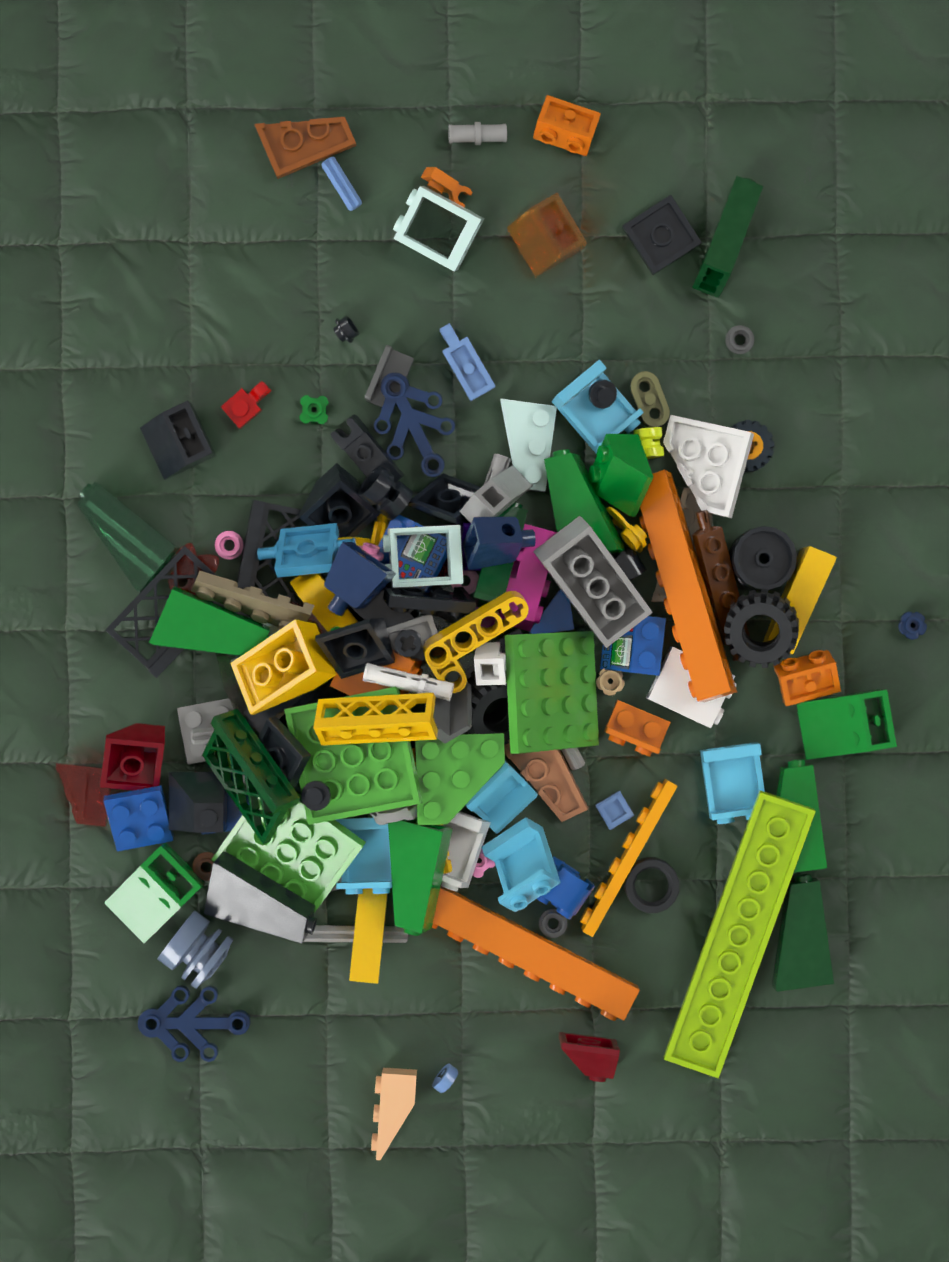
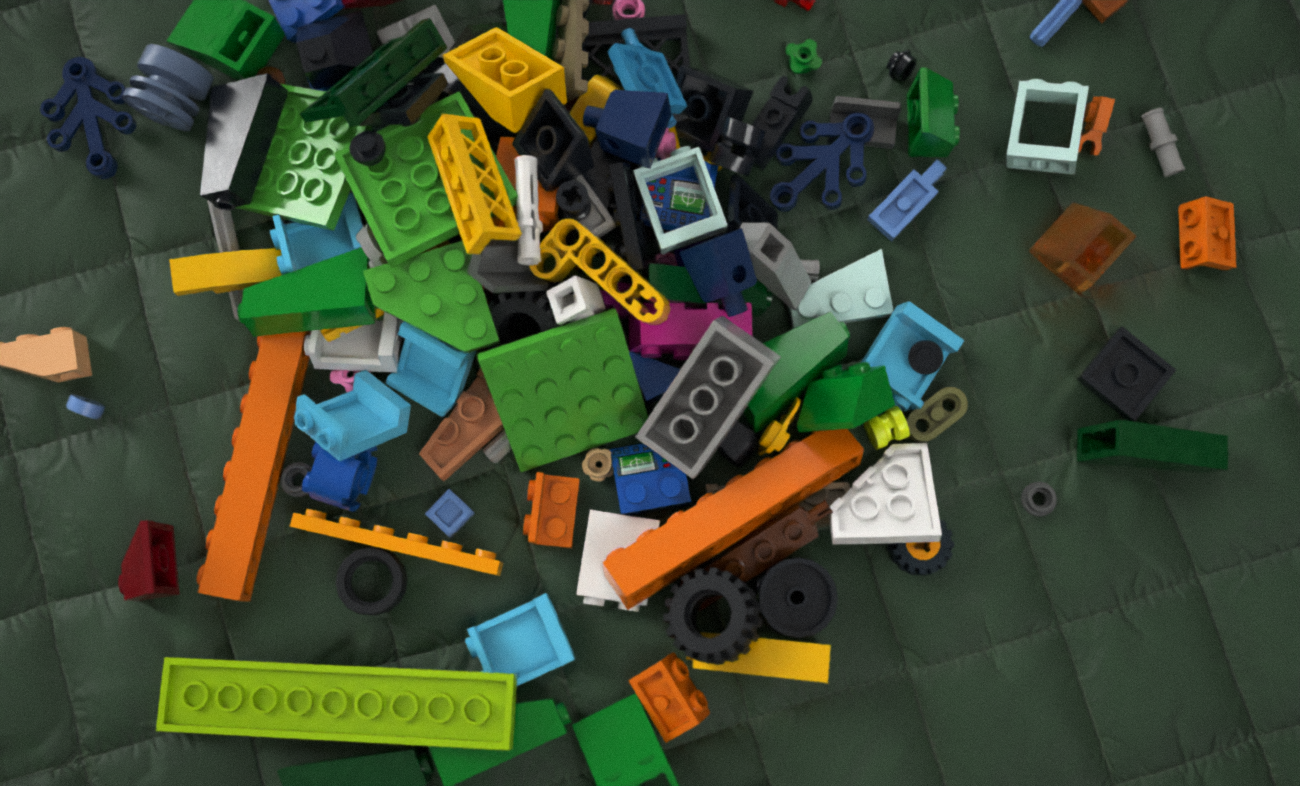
camera: 75 degrees right, 10 degrees down
none -> green slope [906,68,960,157]

